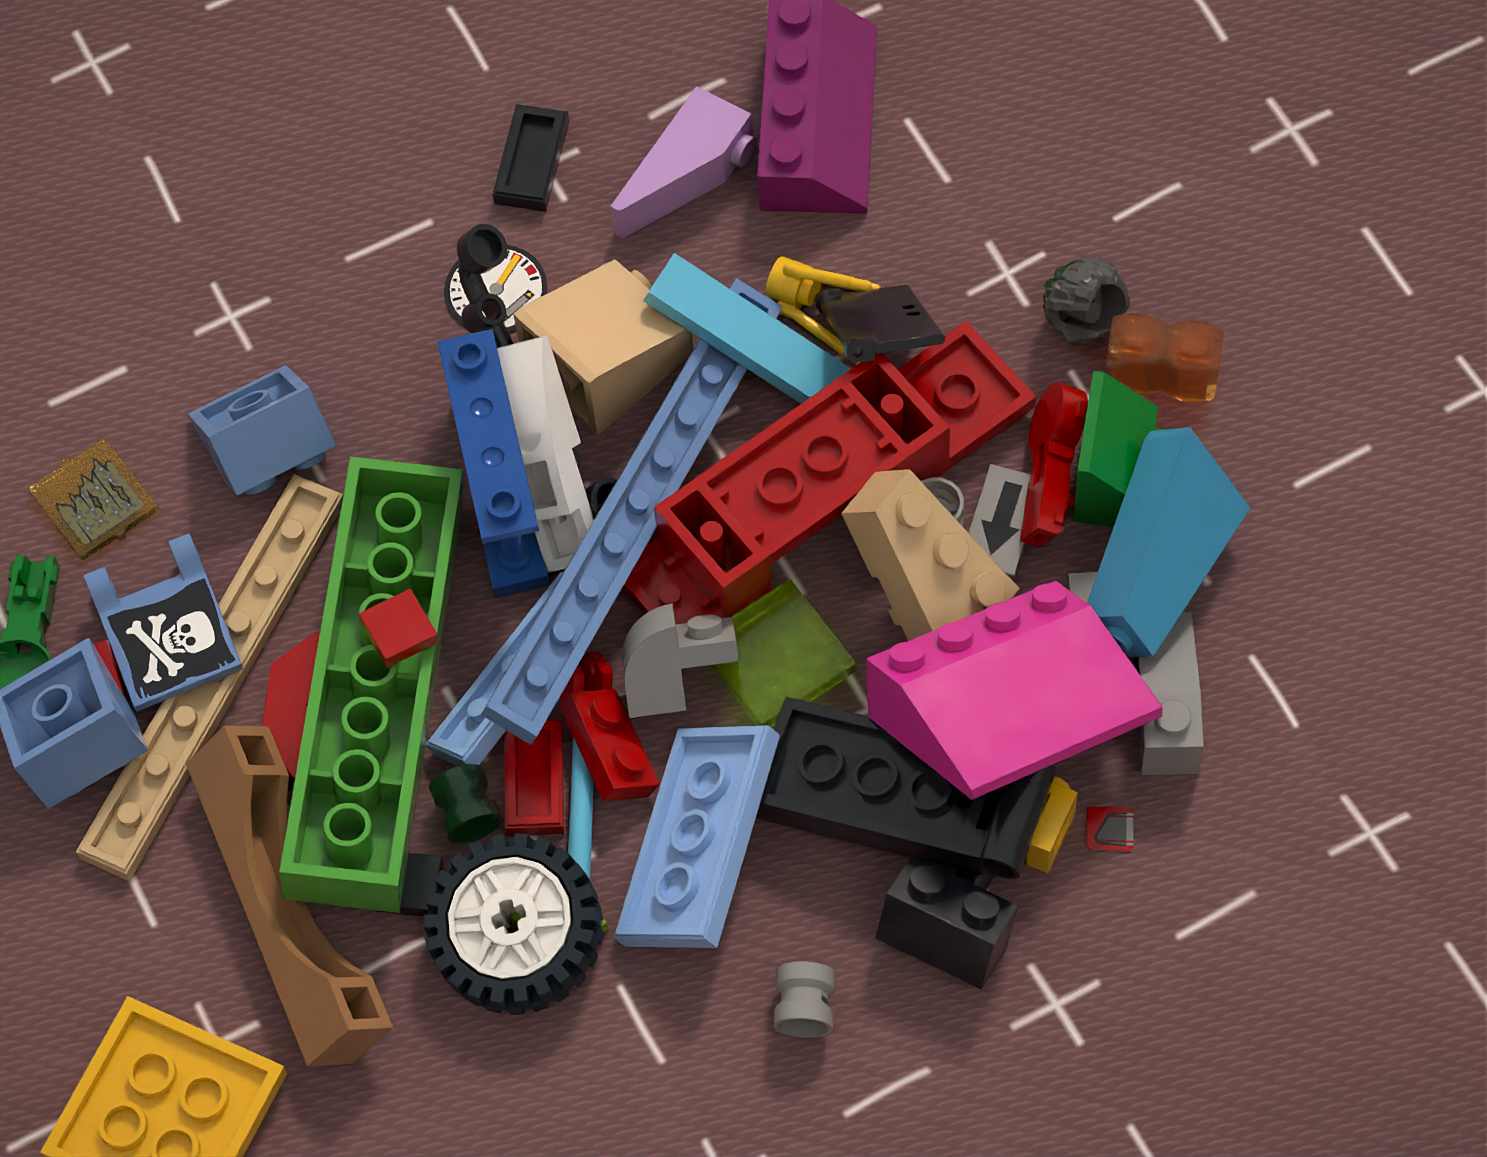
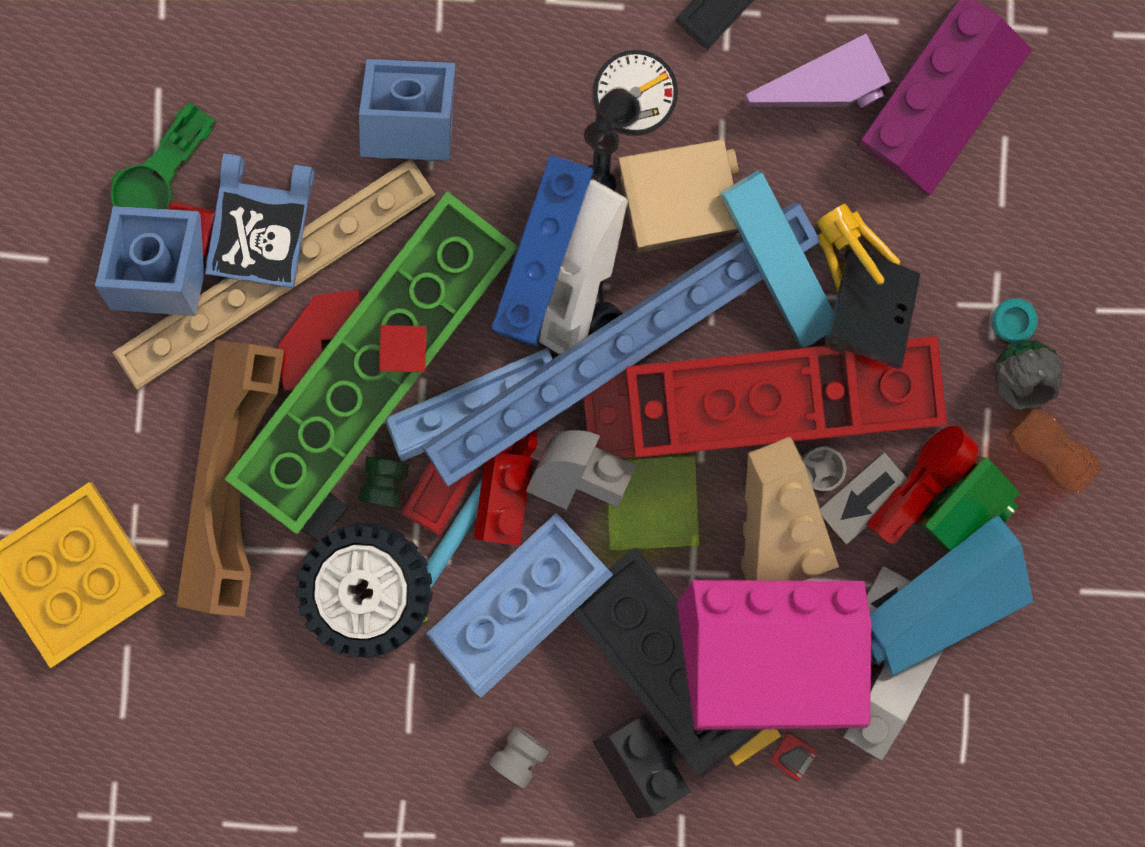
camera: 25 degrees right, 25 degrees up
piece [28,438,159,562] -> none
none -> teal tile [991,298,1038,344]

